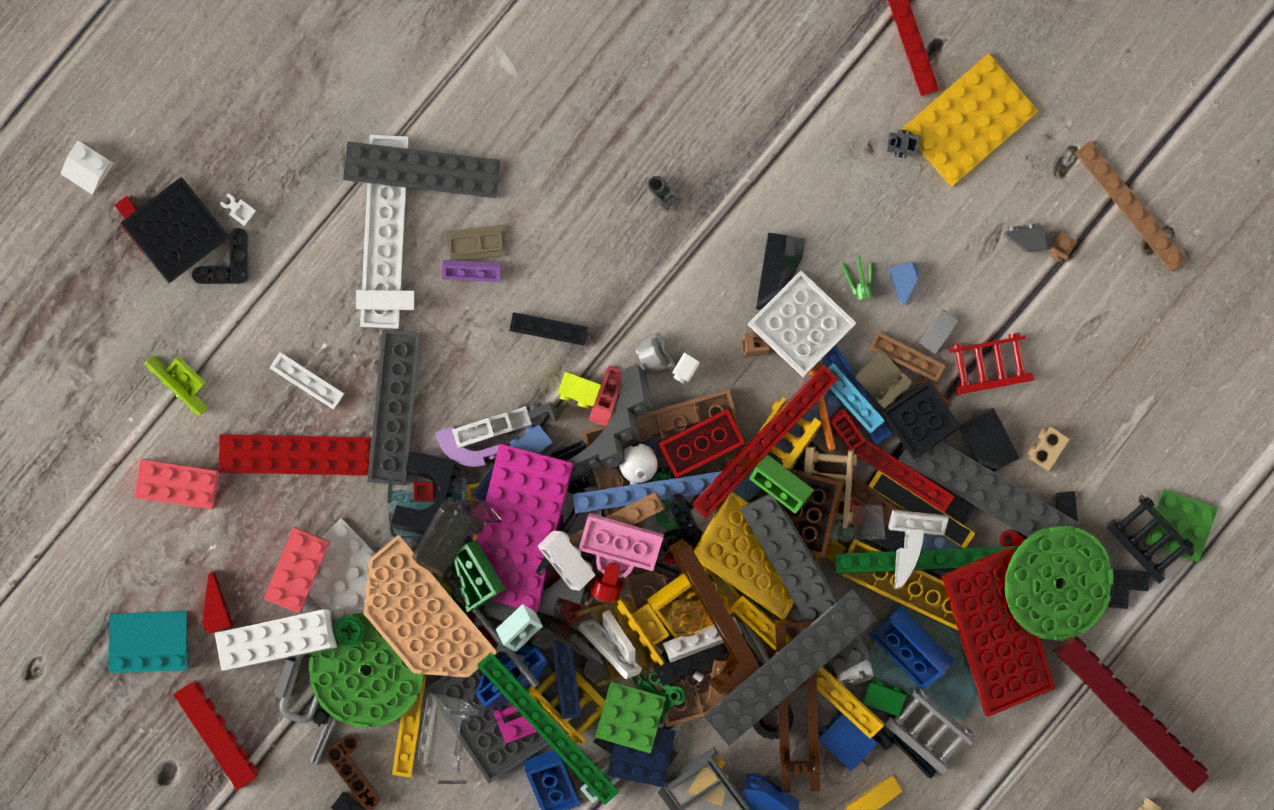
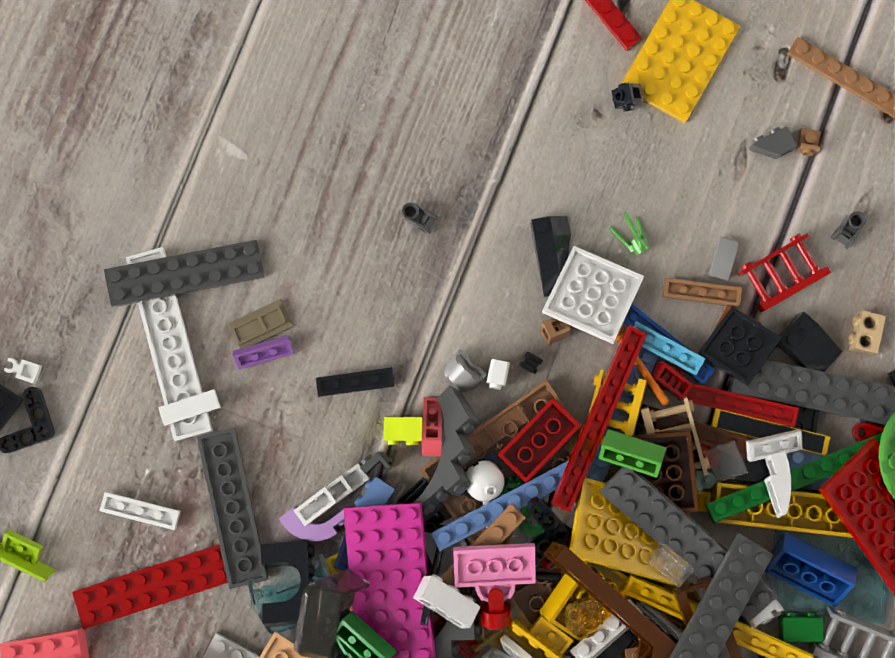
camera: 15 degrees left, 5 degrees down
red plate [414,482,433,501] -> none
dark tan bracket [855,352,912,408] -> none
medium blue slope [888,261,919,305] -> none
none -> black wheel [519,352,543,374]
none -> clear slope [649,544,694,587]
none -> dark grey piece [831,211,866,249]

